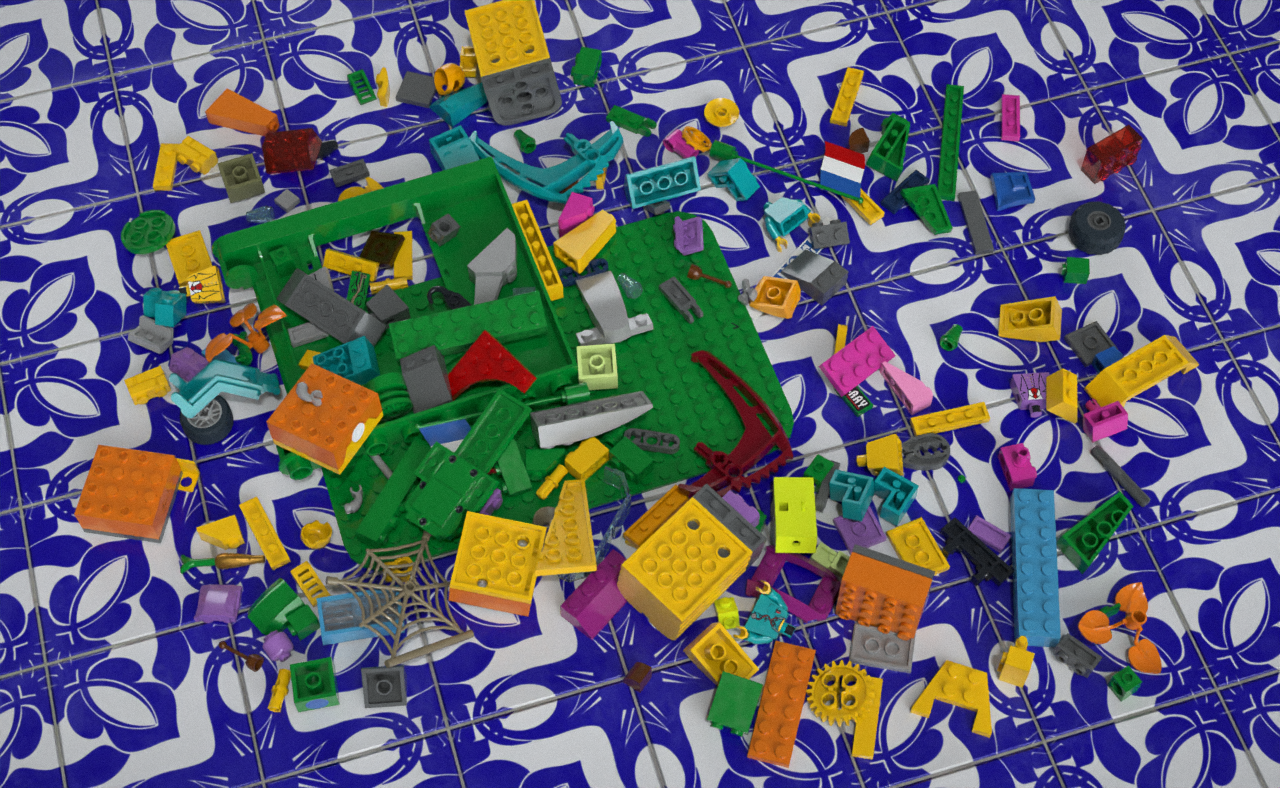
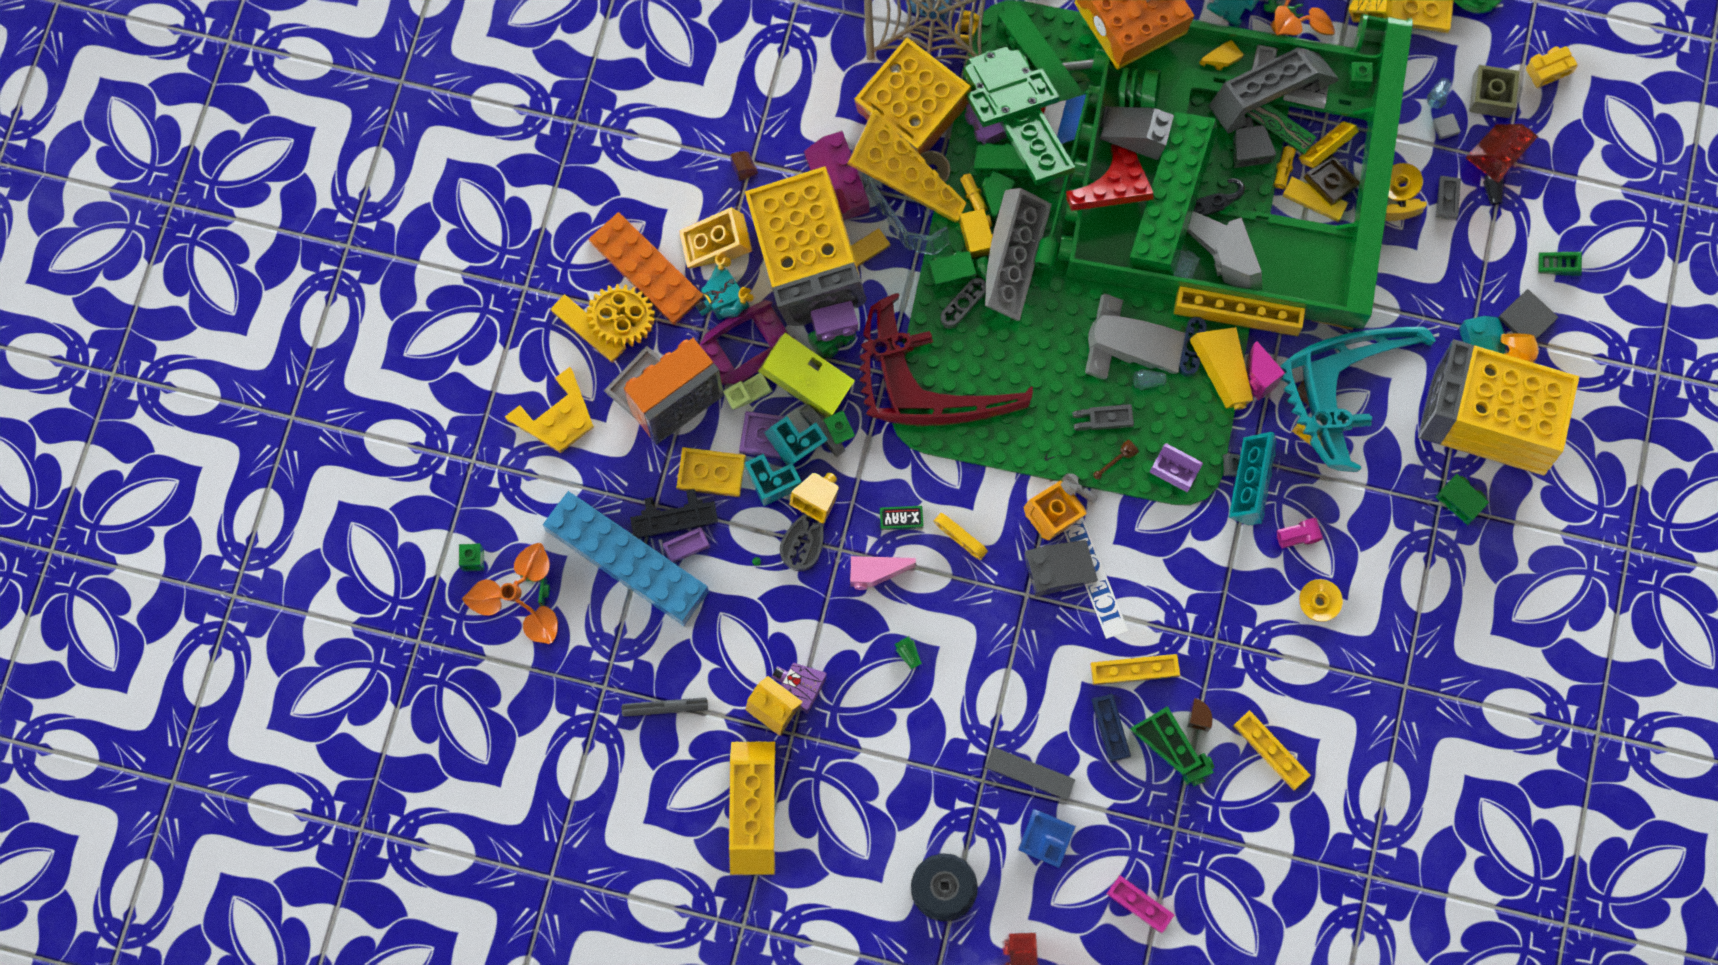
camera: 120 degrees right, 15 degrees up
yellow plate [153,143,179,191] -> none
orange slope [205,88,280,137] -> none
teal slope [312,336,380,385] -> none
light grey arm [344,485,363,514] -> none
yellow slope [376,67,390,107] -> none
dark grey brick [428,213,460,246] -> none
teal slope [429,125,480,170] -> none
green cone [513,129,536,153] -> none
yellowish green brick [577,344,618,390] -> none
green hinge [606,105,657,137] -> none
light orange tile [623,484,690,548] -> none
light orange wheel [682,126,712,152] -> none
teal brick [707,158,760,201] -> none
green brick [707,671,763,737] -> none
flag [709,140,865,204] -> none
neon yellow bracket [714,597,740,630] -> none
teal torso [764,197,820,252] -> none
dark grey bracket [808,219,850,249] -> none
dark pink plate [818,326,896,397] -> none
green wing [900,184,953,235] -> none
yellow plate [910,402,990,436] -> none
green tile [937,84,964,201] -> none
yellow brick [997,636,1035,688] -> none
yellow slope [998,296,1062,342] -> none
dark pink brick [998,443,1037,491] -> none
dark grey bracket [1052,633,1102,678] -> none
green wedge [1056,491,1133,575] -> none
green brick [1061,257,1090,284] -> none
dark grey tile [1064,321,1118,367] -> none
dark pink brick [1083,399,1128,443] -> none
blue brick [1091,346,1124,374] -> none

